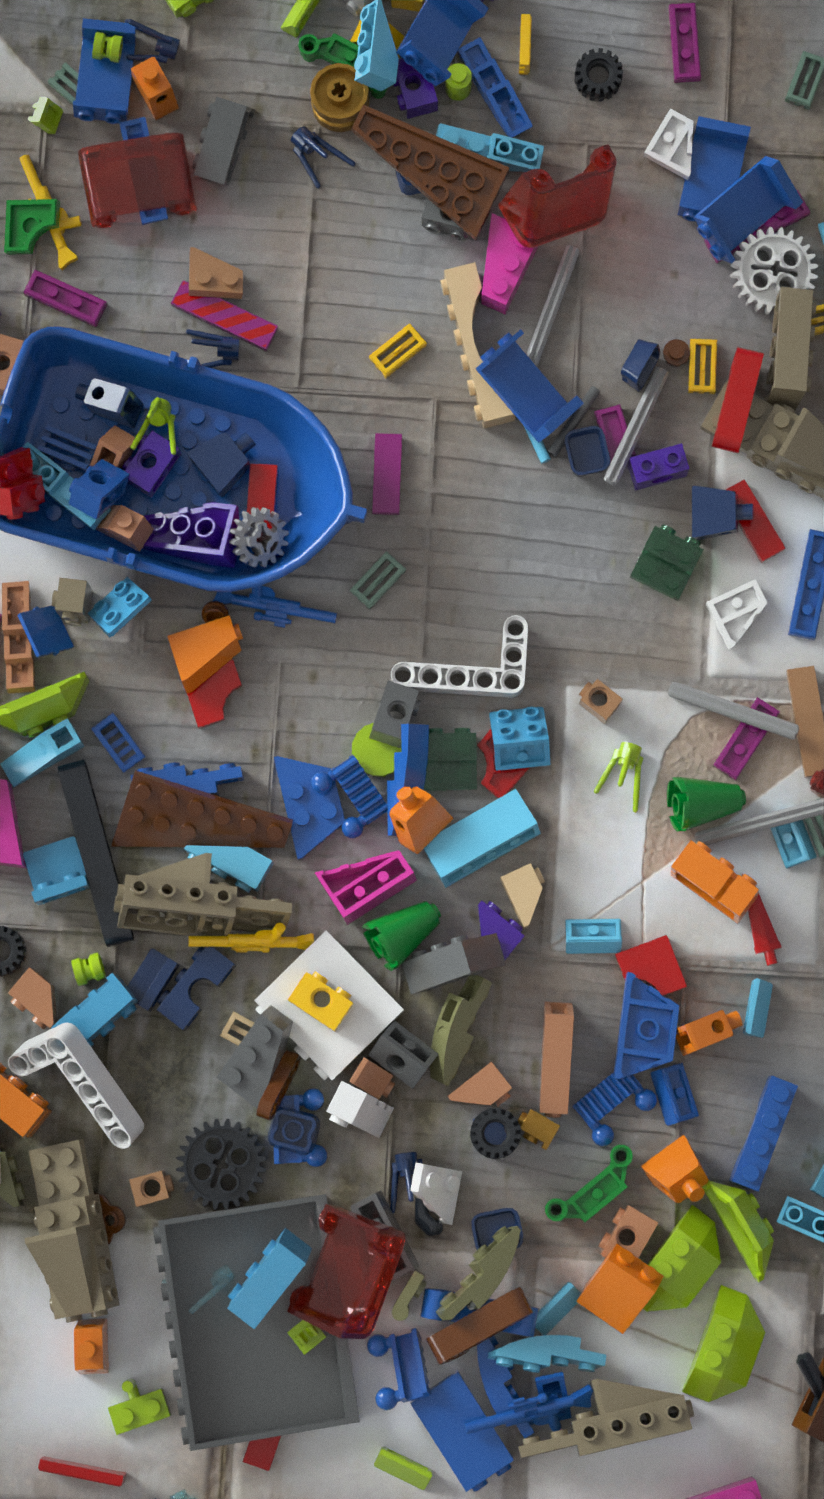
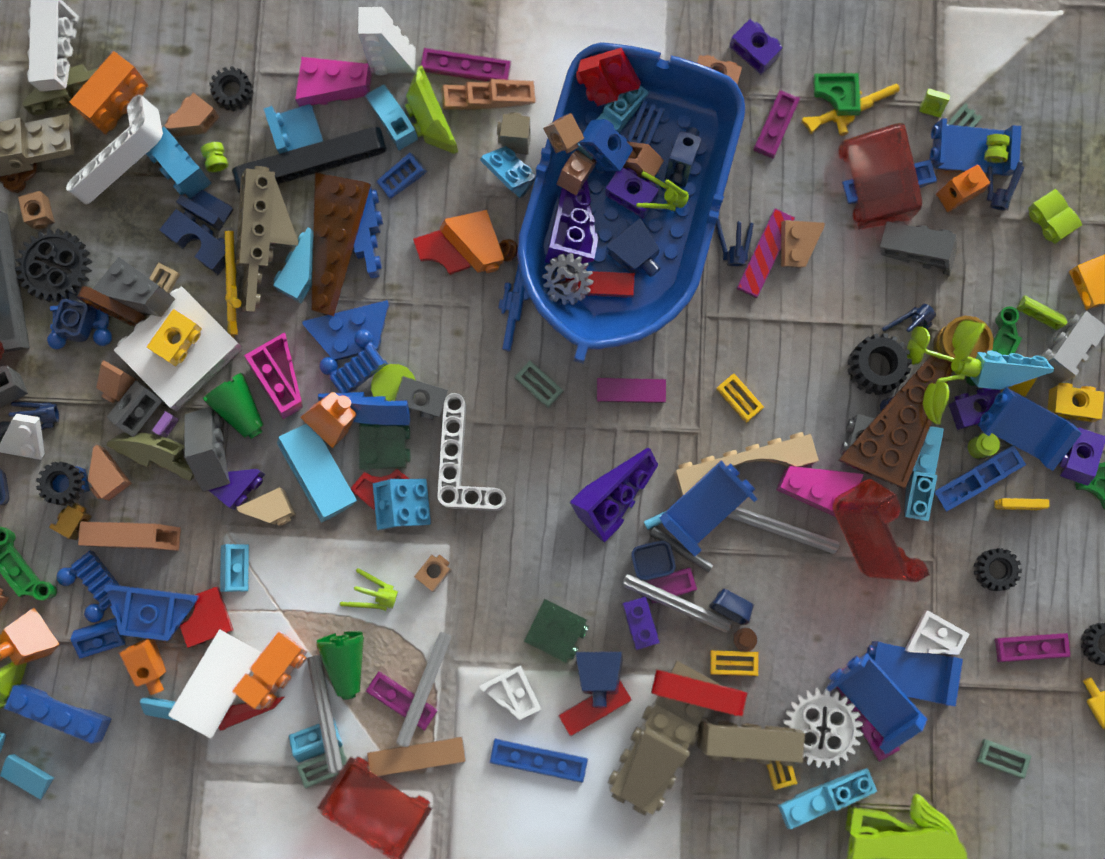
camera: 85 degrees right, 0 degrees up
blue piece [17,605,74,658] -> none
white wedge [326,1081,394,1138] -> none
none -> medium lavender tile [152,411,179,438]
none -> white tile [168,629,261,738]
none -> medium nougat brick [543,113,584,153]
none -> dark purple wedge [570,448,658,543]
none -> black tyre [847,333,912,395]
none -> lime plant [907,320,985,425]

